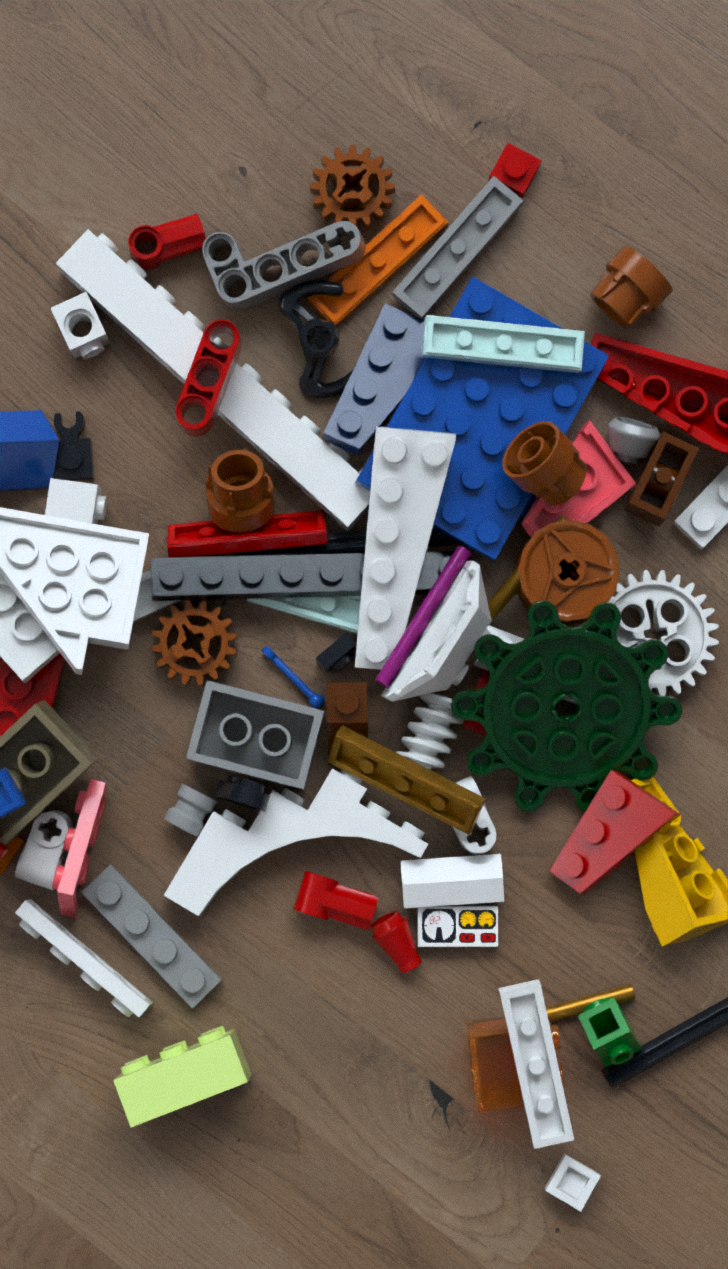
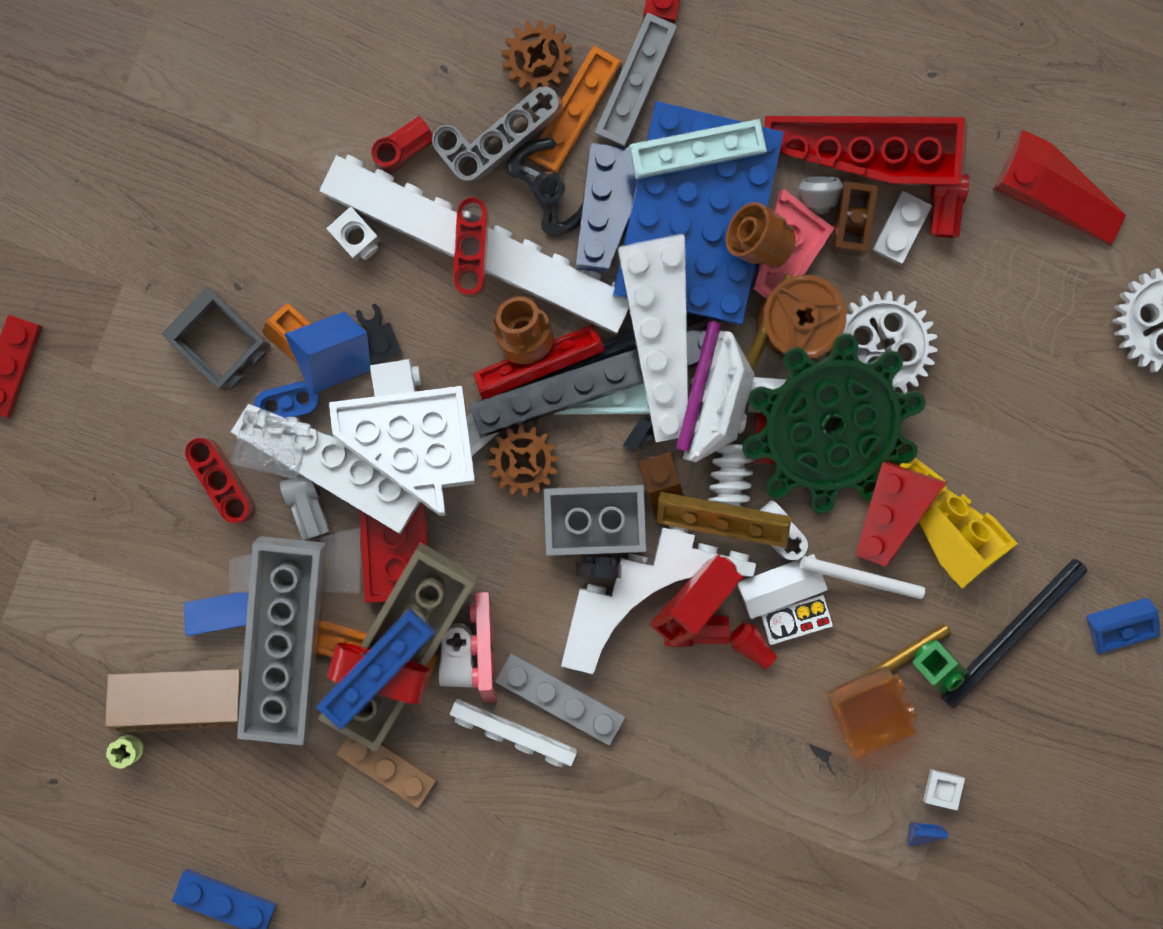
camera: 20 degrees left, 5 degrees up
yellowish green brick [113,1026,252,1127] -> none
light grey wheel [164,783,217,837] -> none
blue hinge [261,646,325,709] -> none
white plate [498,979,574,1149] -> none
dark orange piece [590,246,673,329] -> none
none -> red slope [649,554,743,647]
none -> white bar [800,556,925,600]
none -> blue slope [908,822,948,846]

